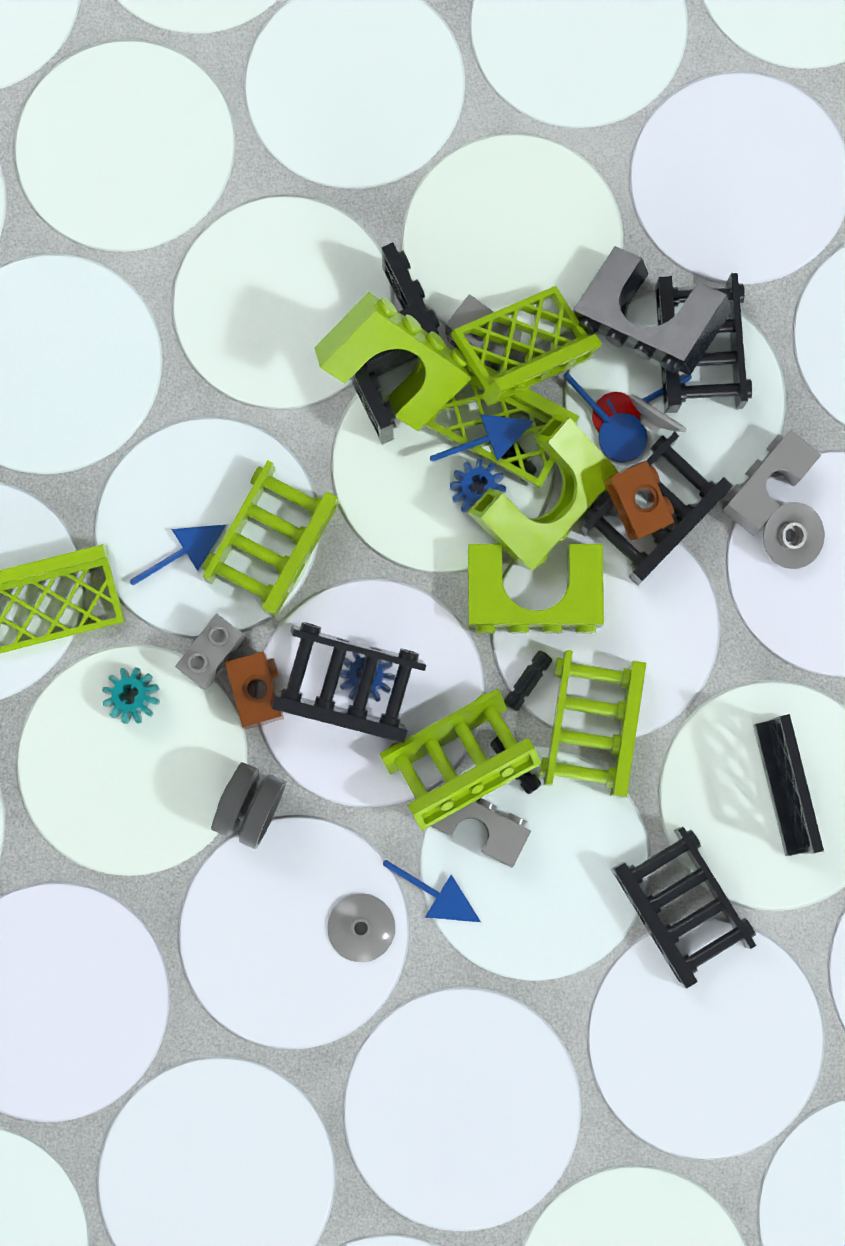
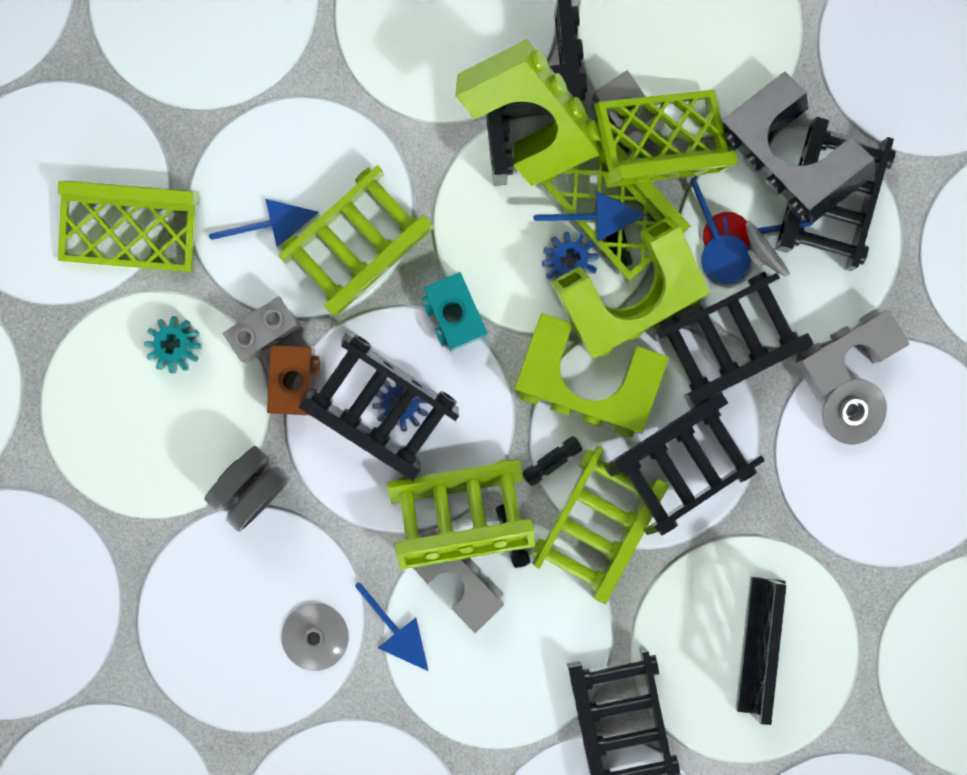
camera: 15 degrees right, 5 degrees up
dark orange brick [603,460,674,541] -> none
none -> teal brick [420,271,488,352]
none -> black fence [604,392,765,536]

